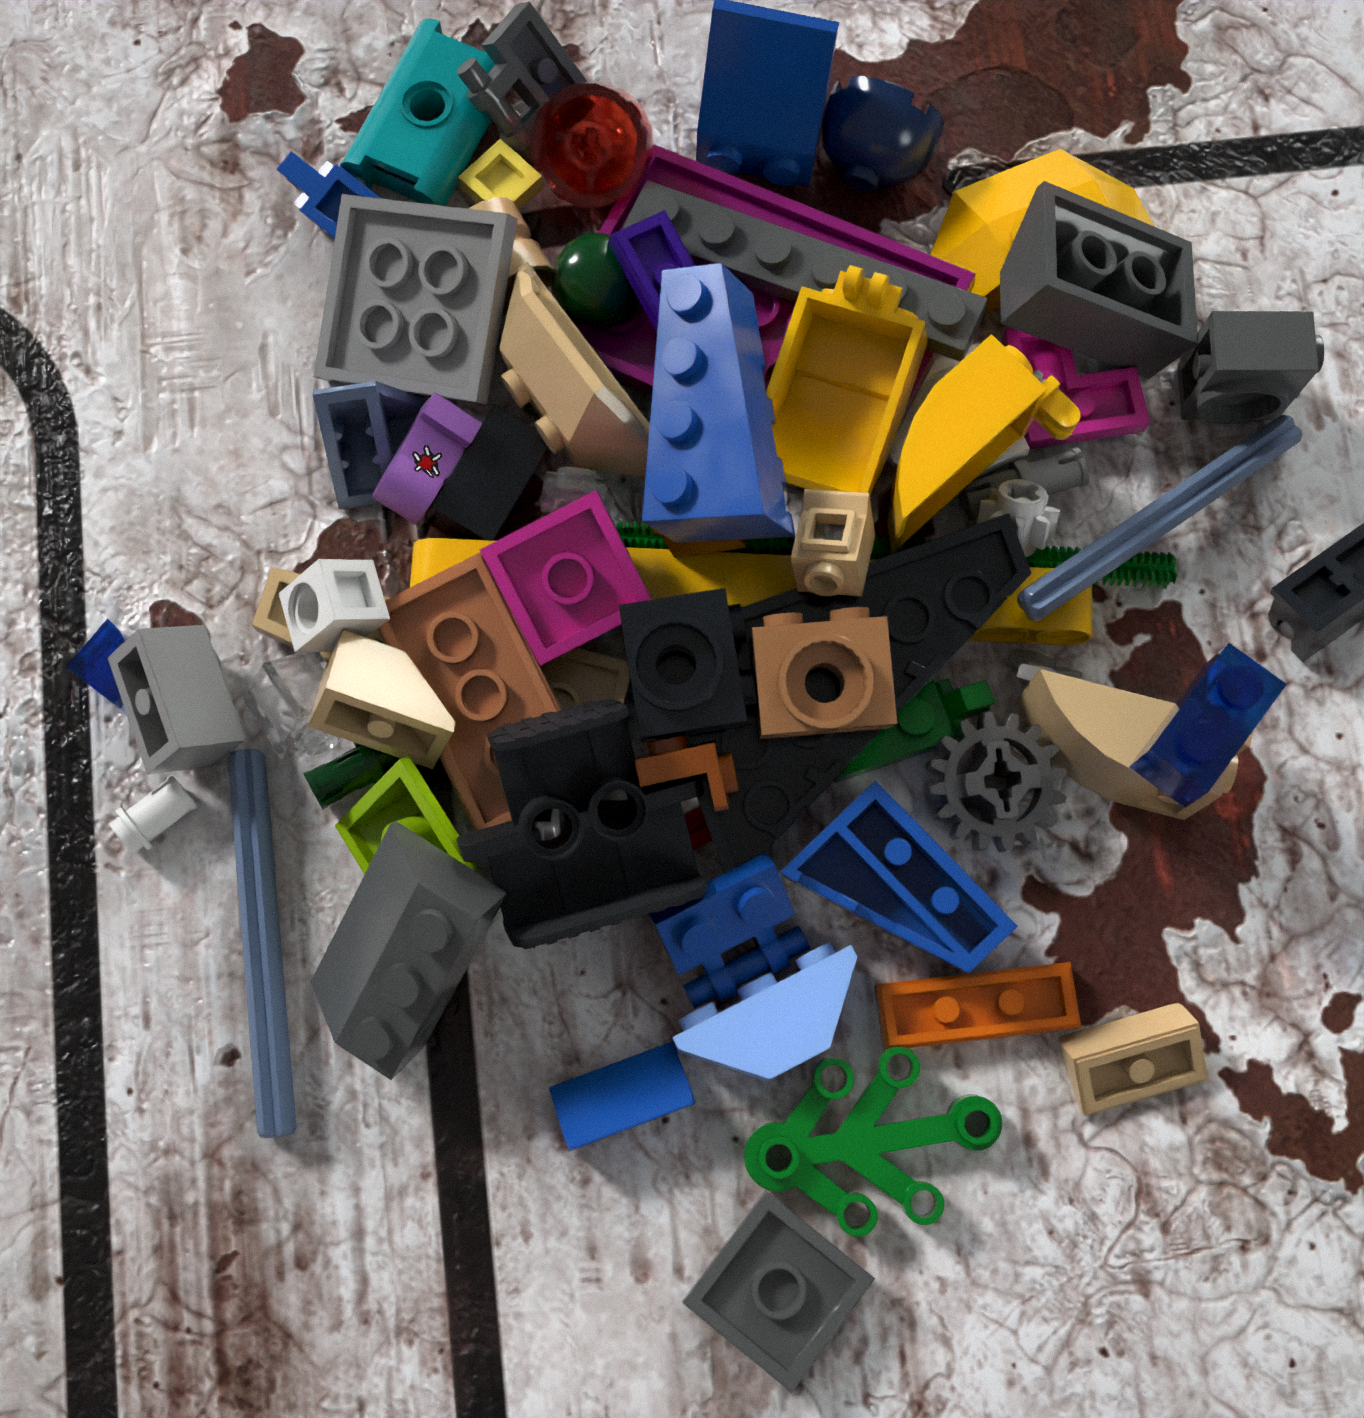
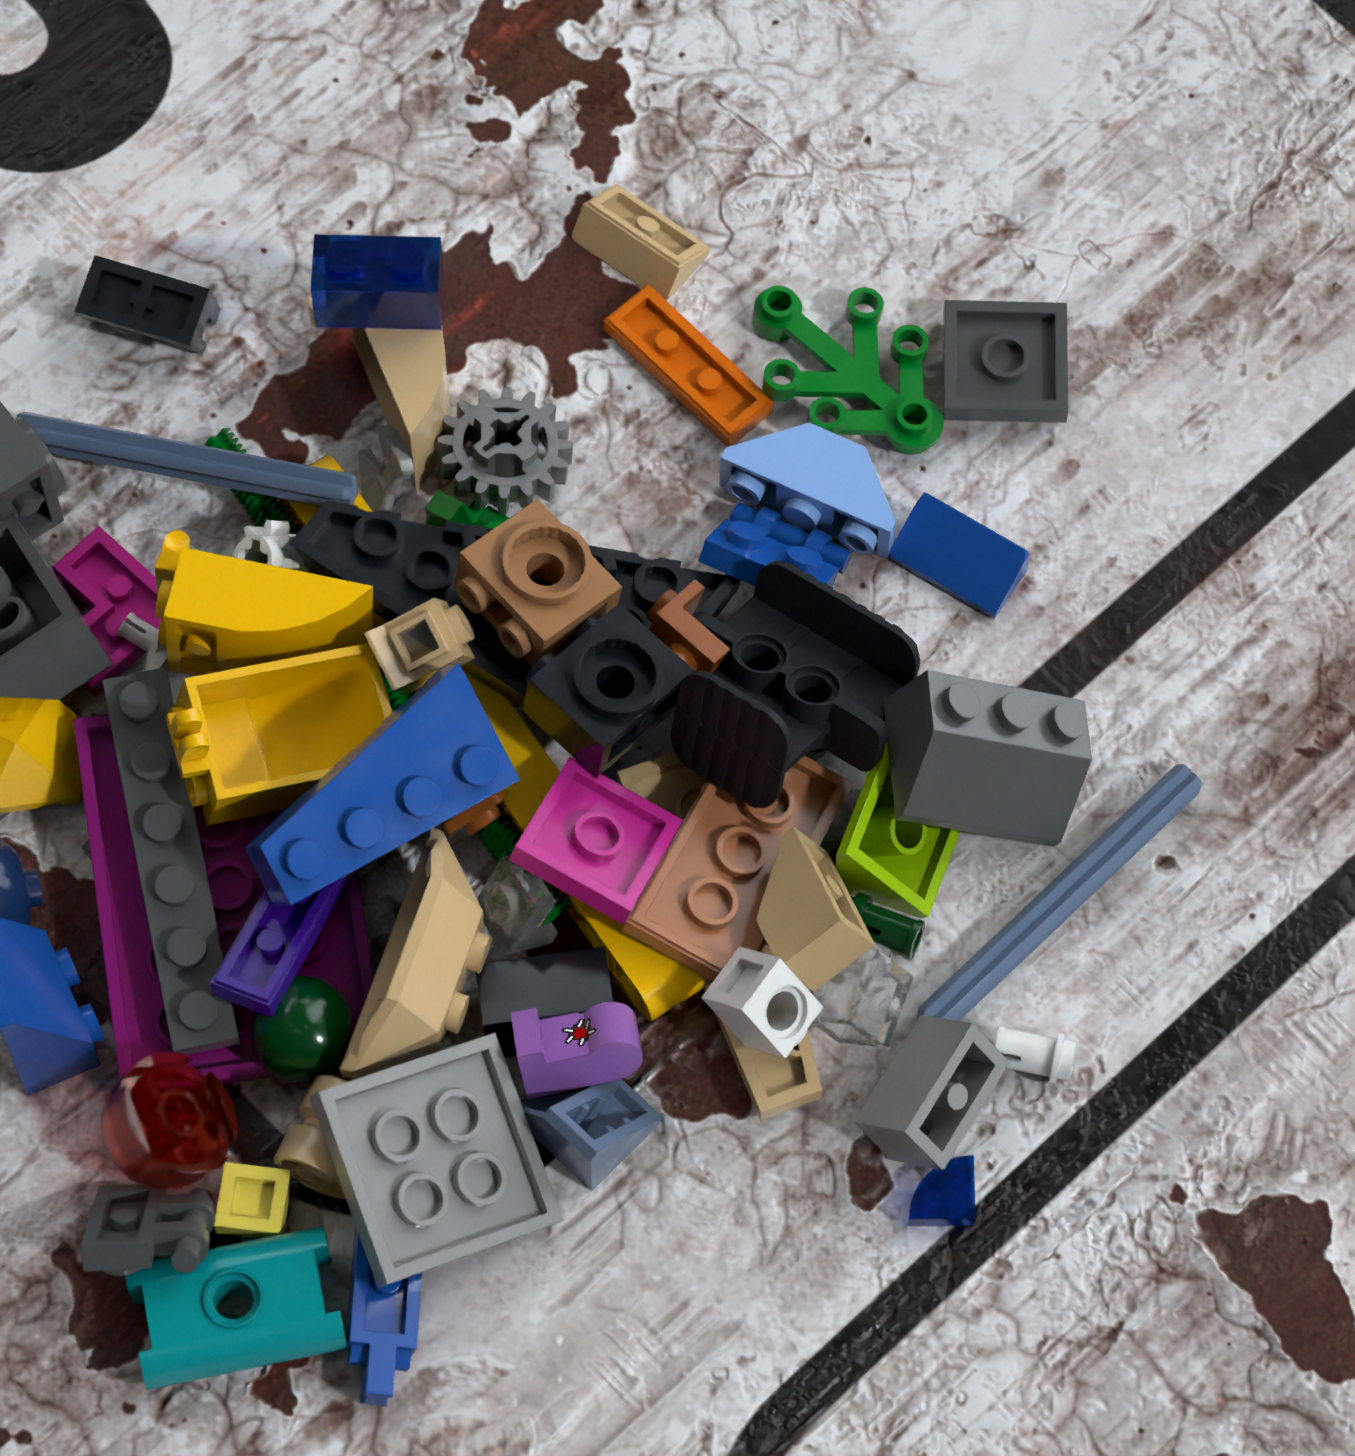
camera: 125 degrees left, 10 degrees down
blue wedge [779,780,1018,974] -> none

